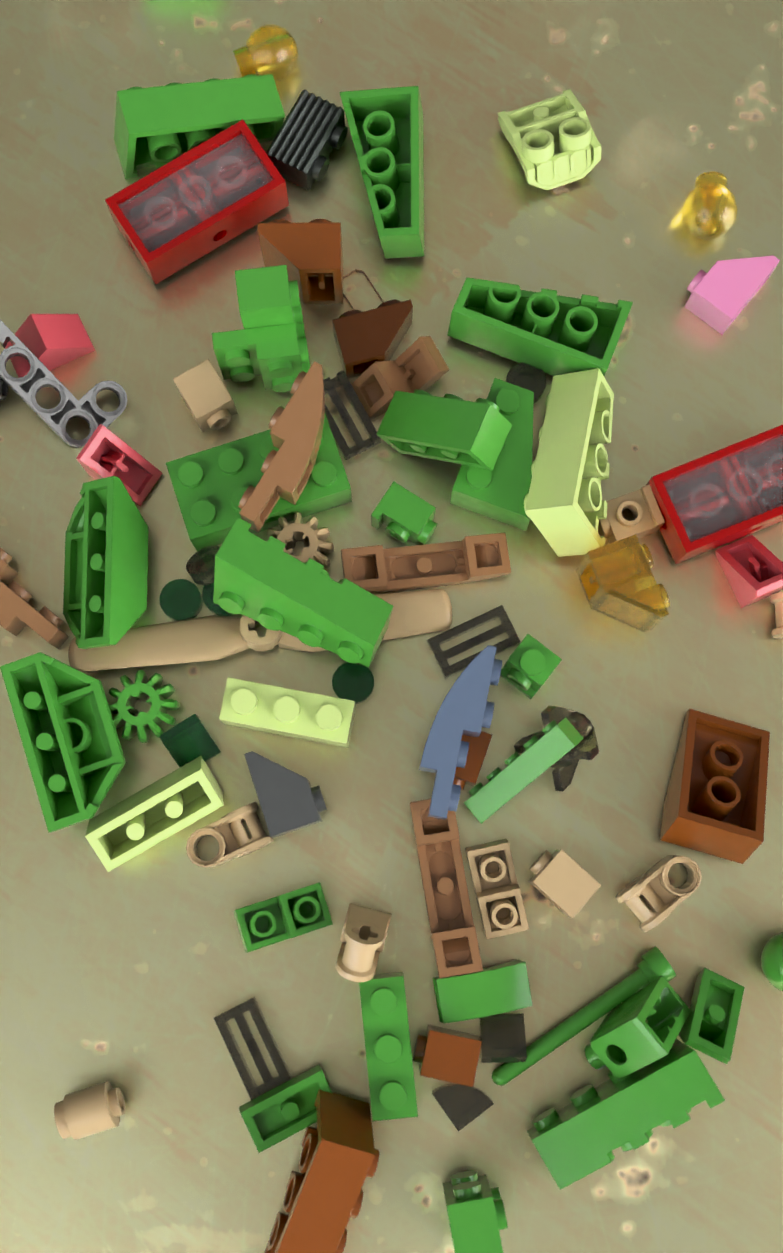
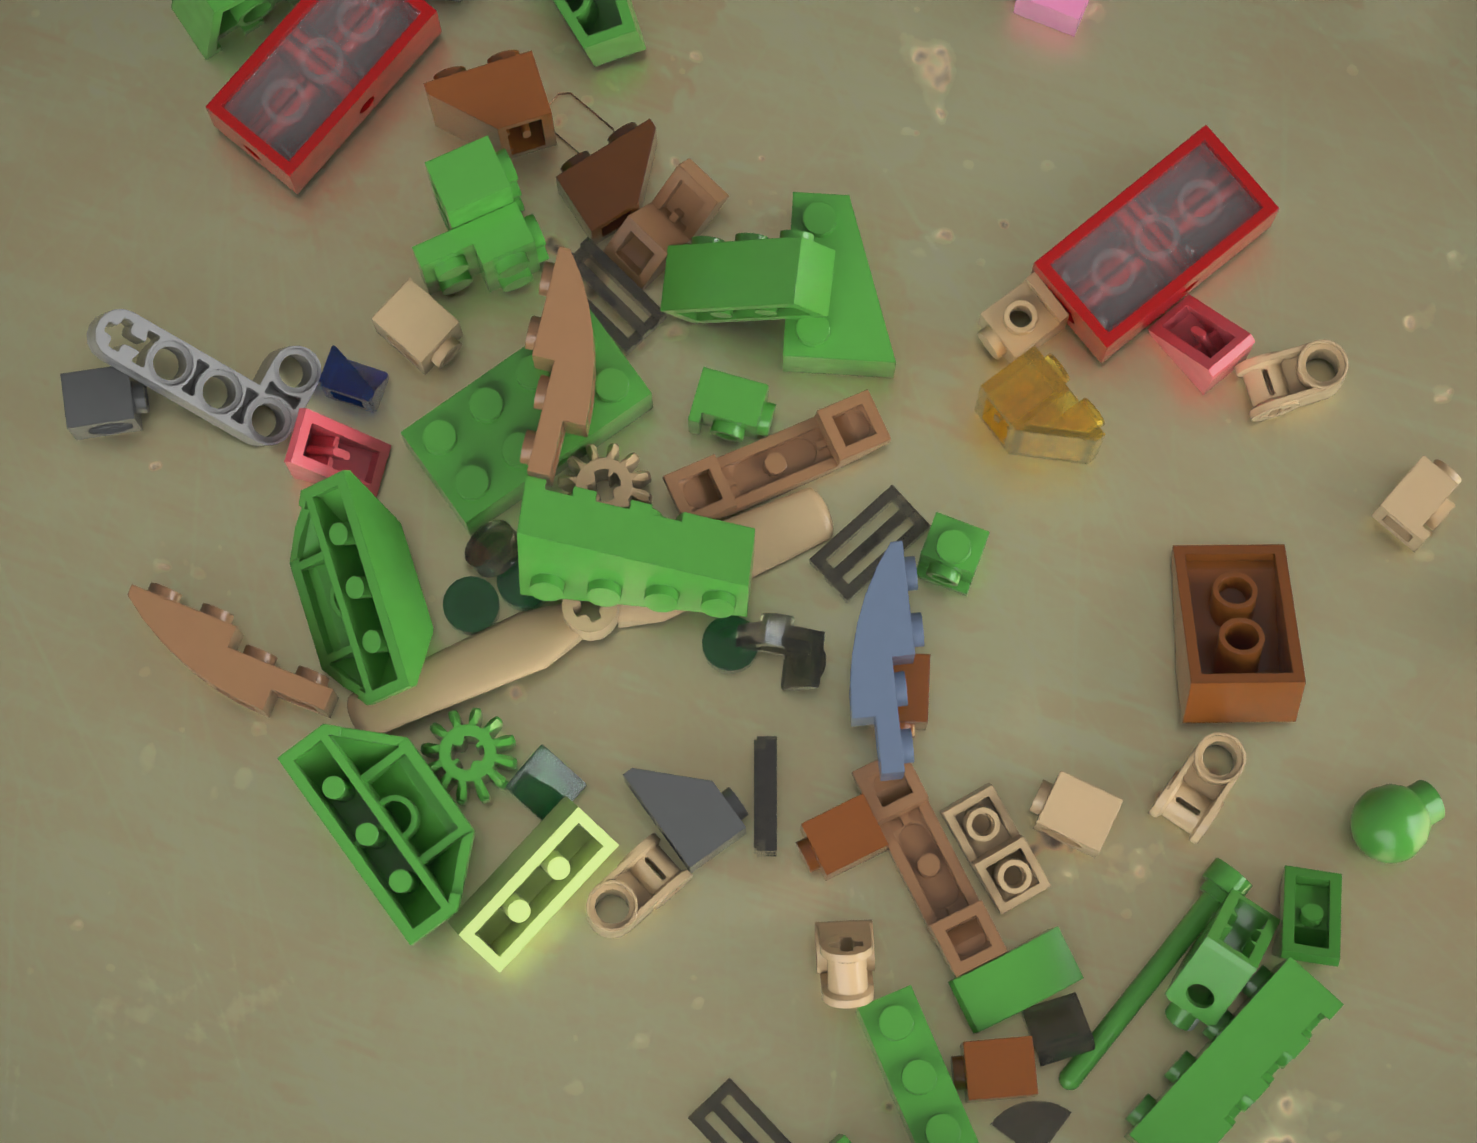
camera: 15 degrees left, 0 degrees up
coral slope [5,314,95,378] -> none
yellowish green brick [219,677,356,748] -> none
bright green slope [233,882,333,953] -> none
bright green wedge [447,277,633,376] -> none
bright green piece [464,717,584,824] -> none
clear smoke tile [505,363,546,403] -> none
clear smoke brick [514,706,599,792] -> none
yellowish green wedge [524,368,614,557] -> none
none -> clear blue slope [319,345,389,412]
none -> clear smoke bracket [736,613,826,691]
none -> clear smoke tile [754,736,777,857]
none -> dark orange brick [795,793,889,881]

